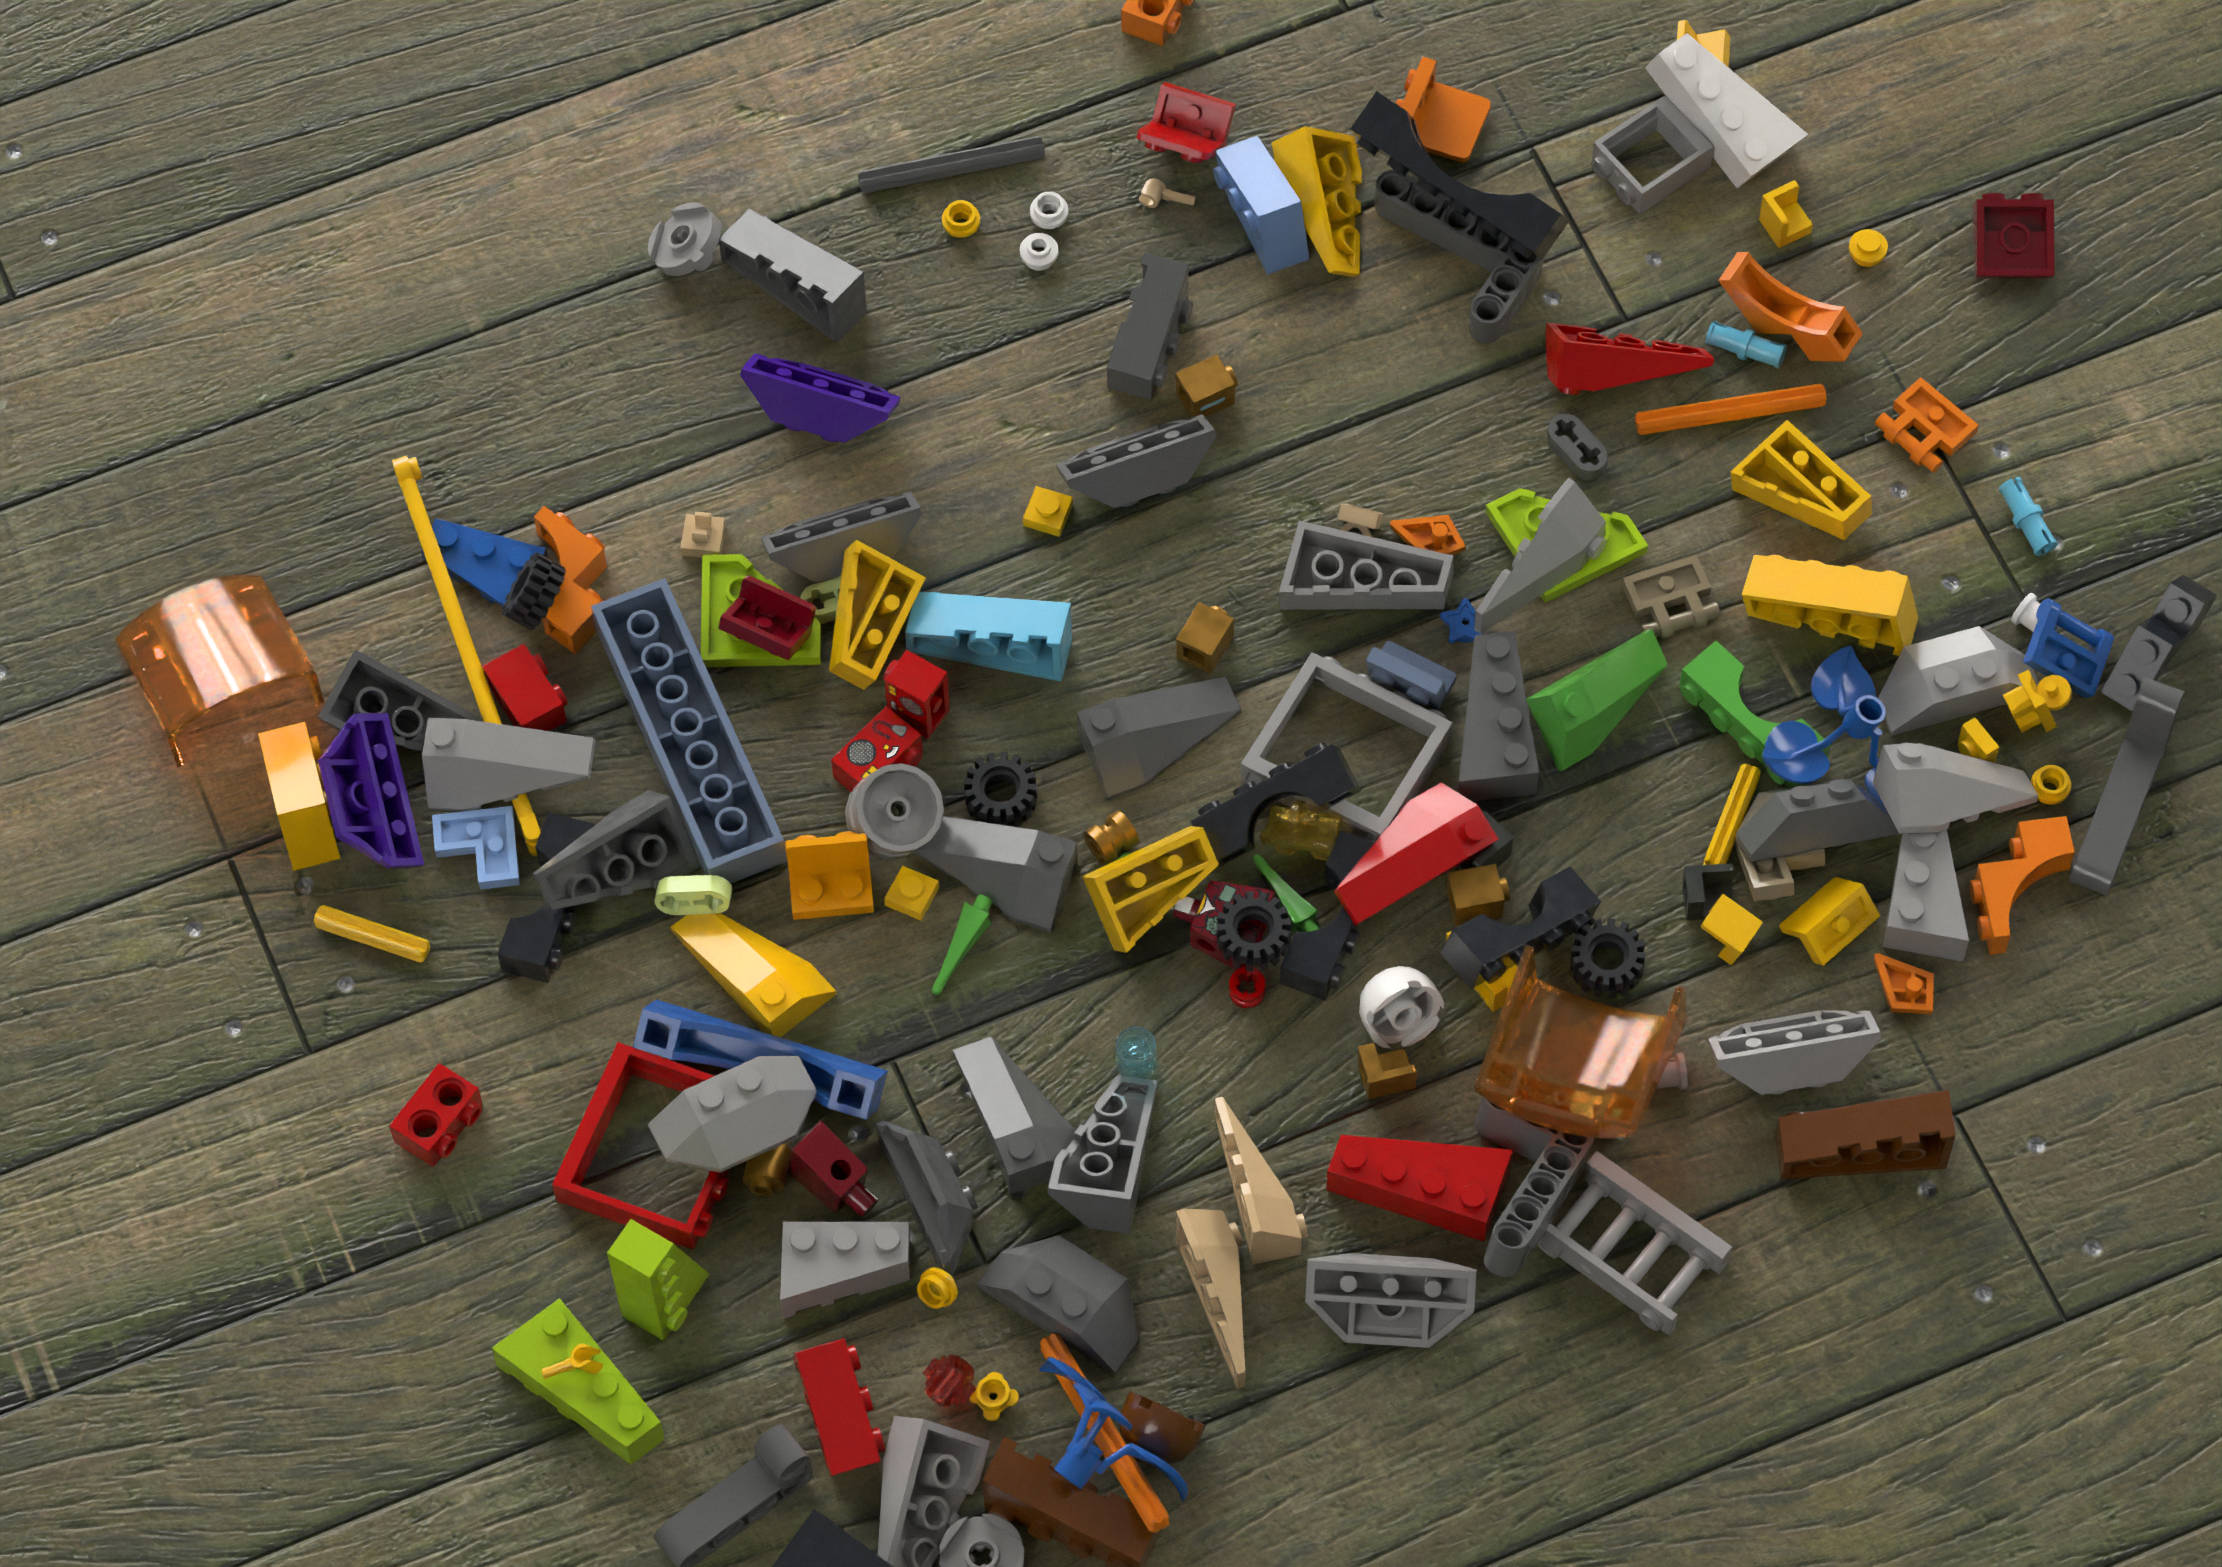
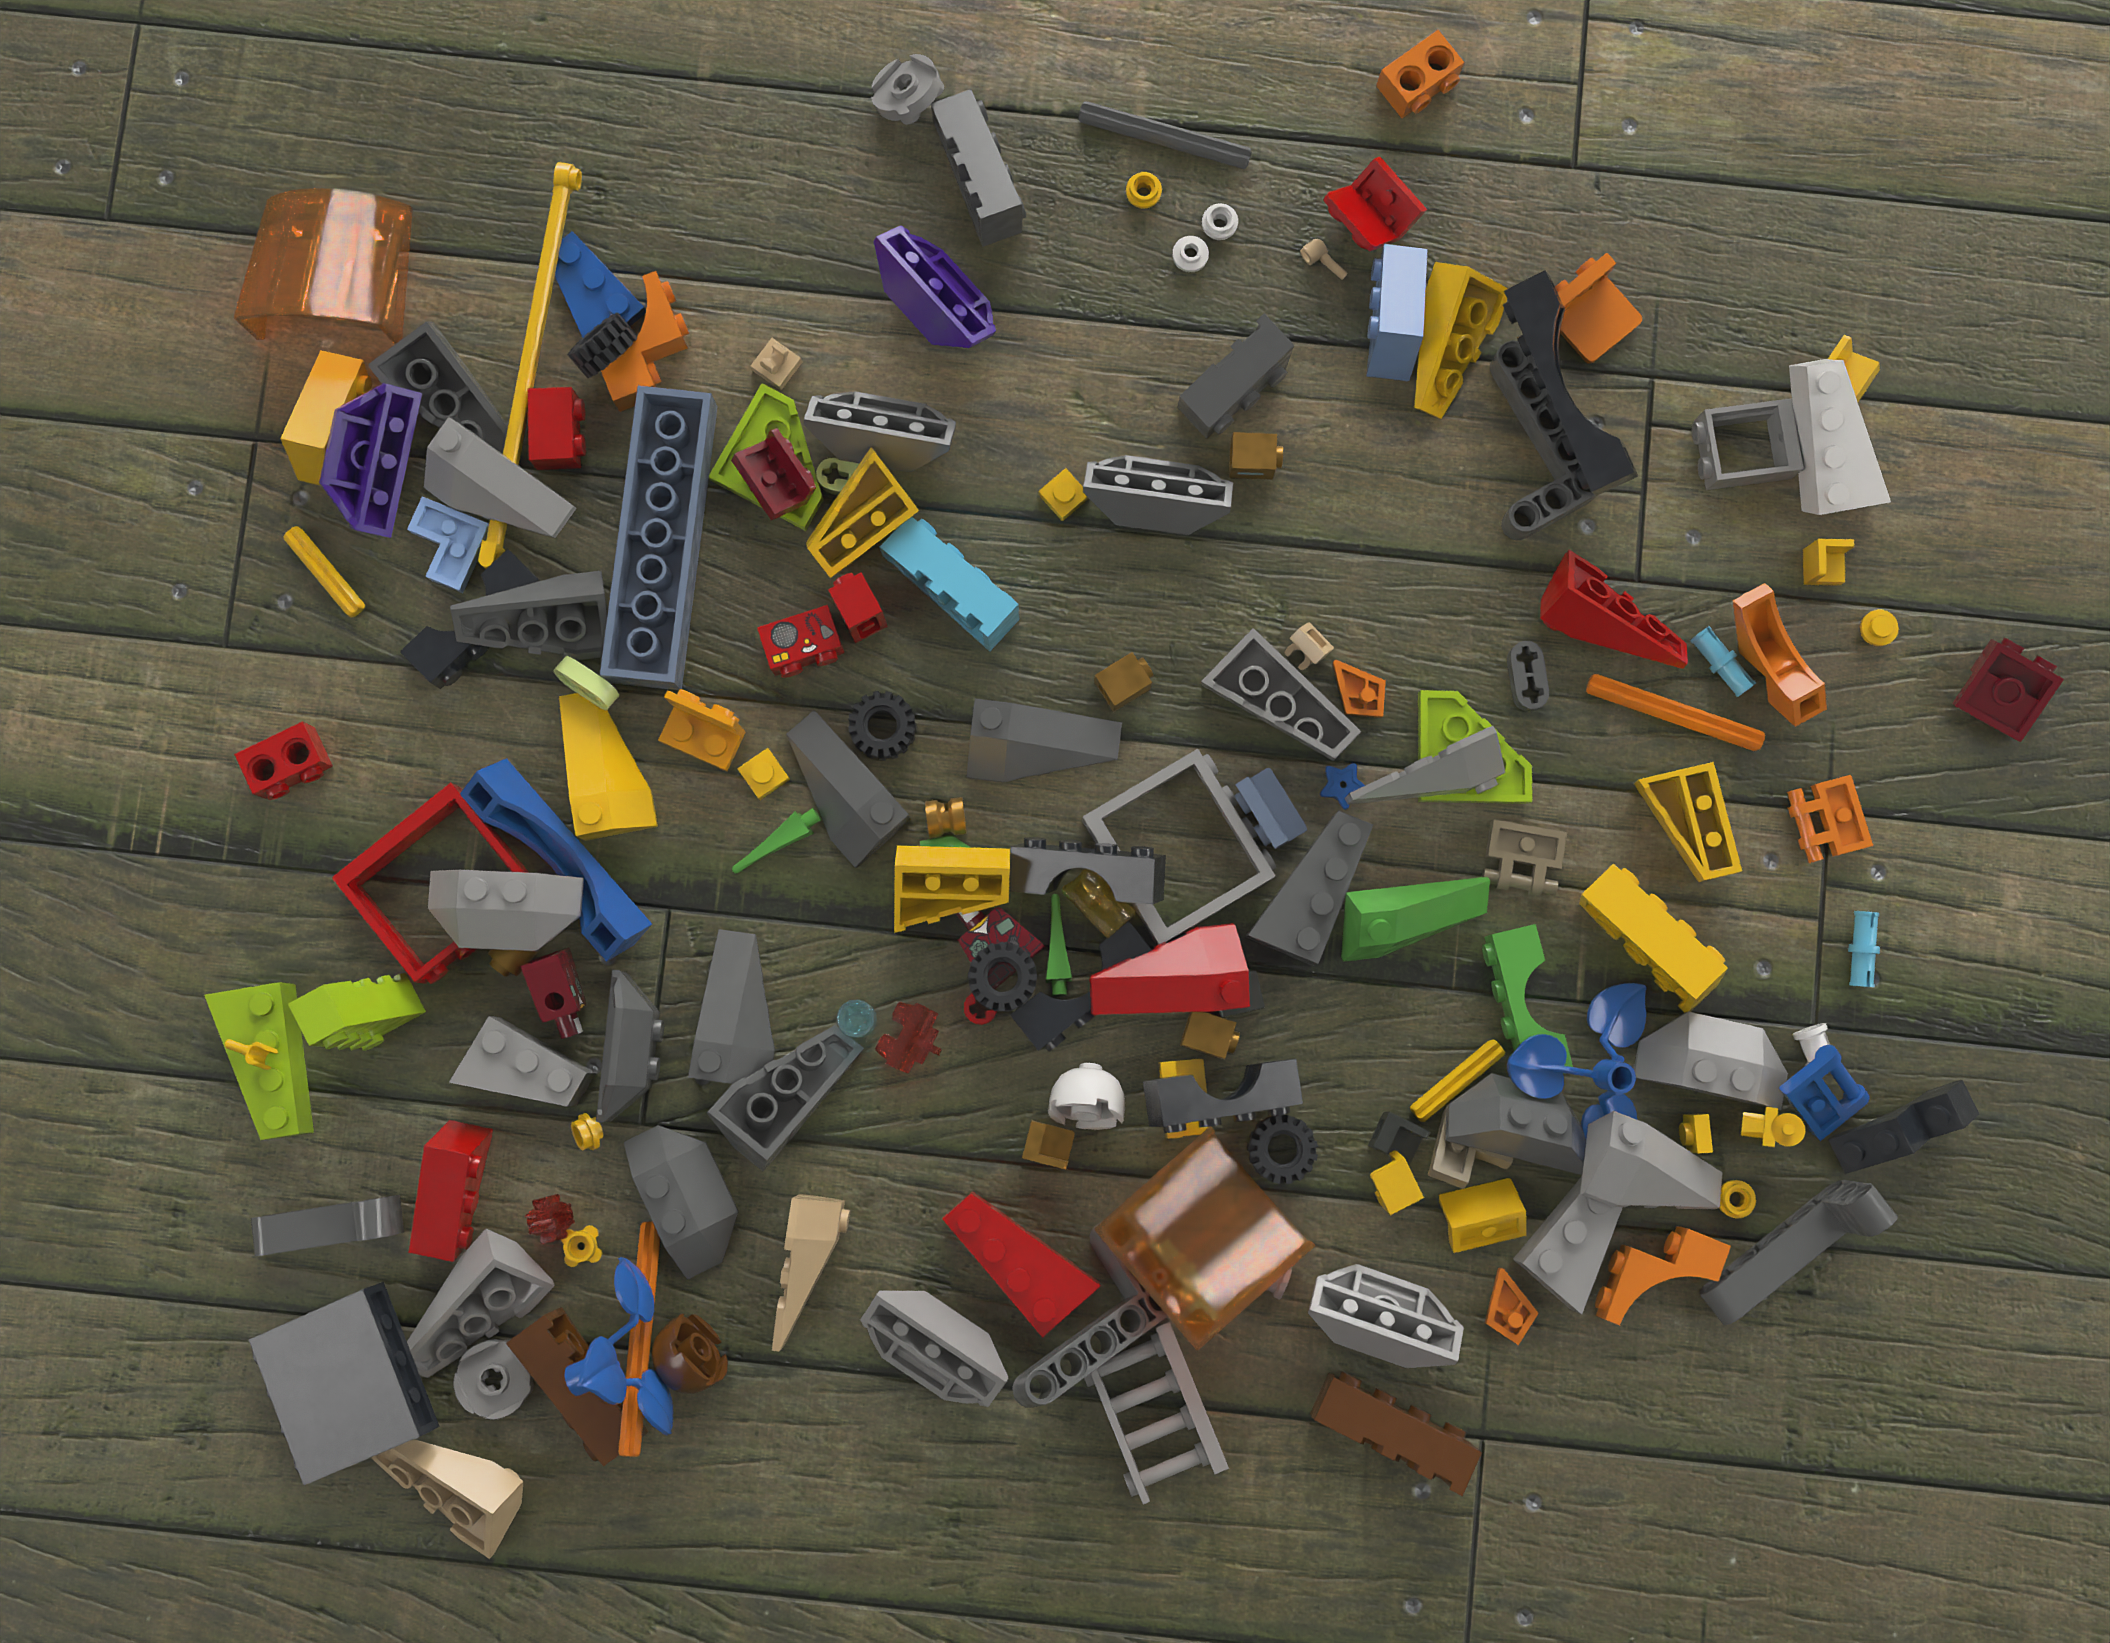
camera: 25 degrees right, 20 degrees up
light grey wheel [845,763,944,859] -> none
tan wedge [1215,1097,1308,1265] -> none
none -> clear red hips [875,1002,943,1074]

